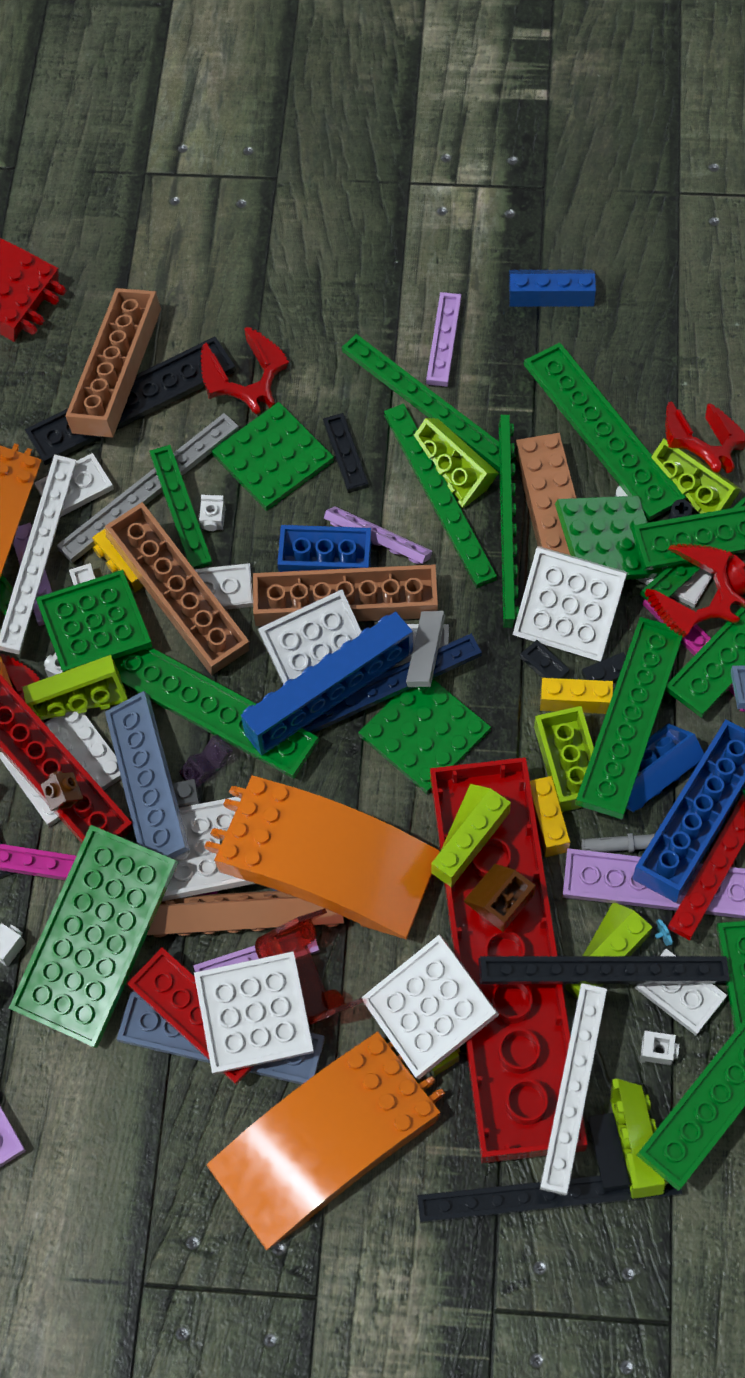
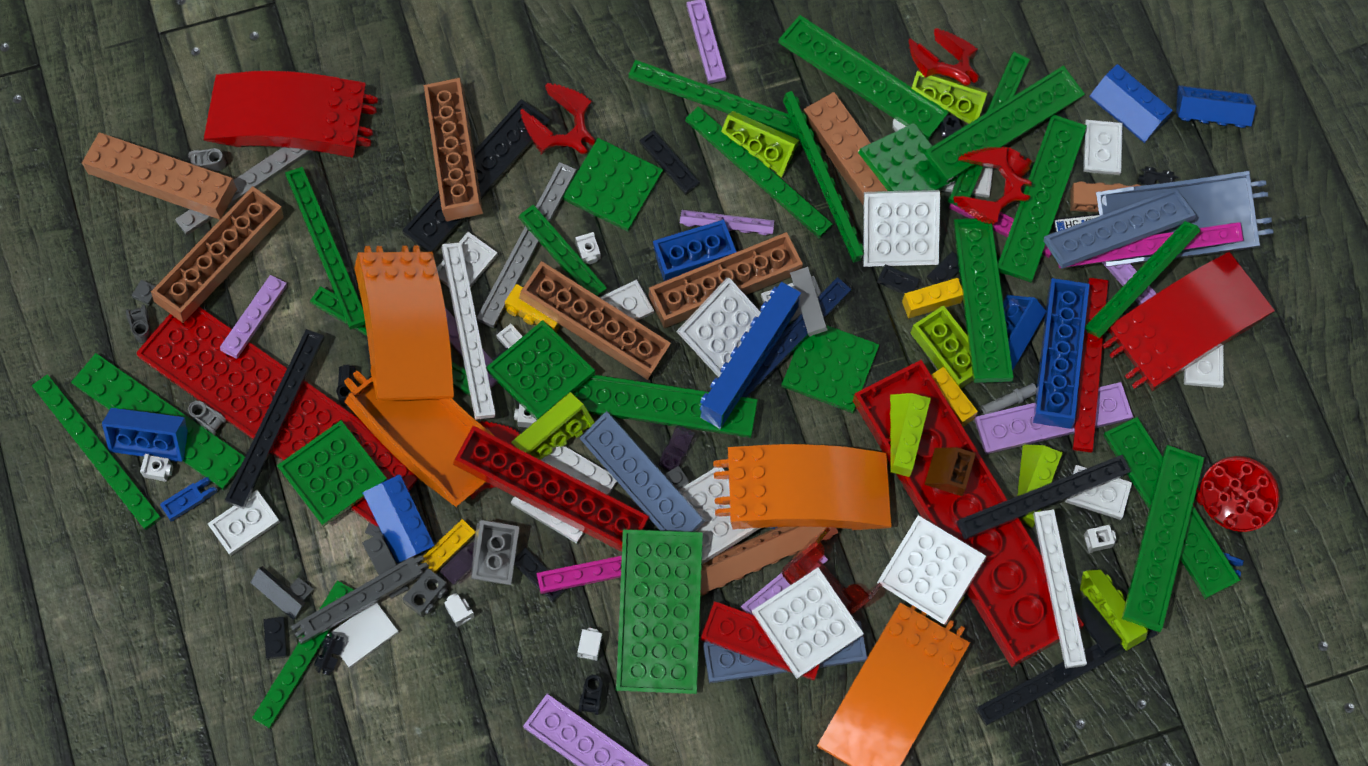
camera: 30 degrees left, 5 degrees up
reddish brown brick [41,771,83,811] -> none
medium azure plant [655,919,673,946] -> none

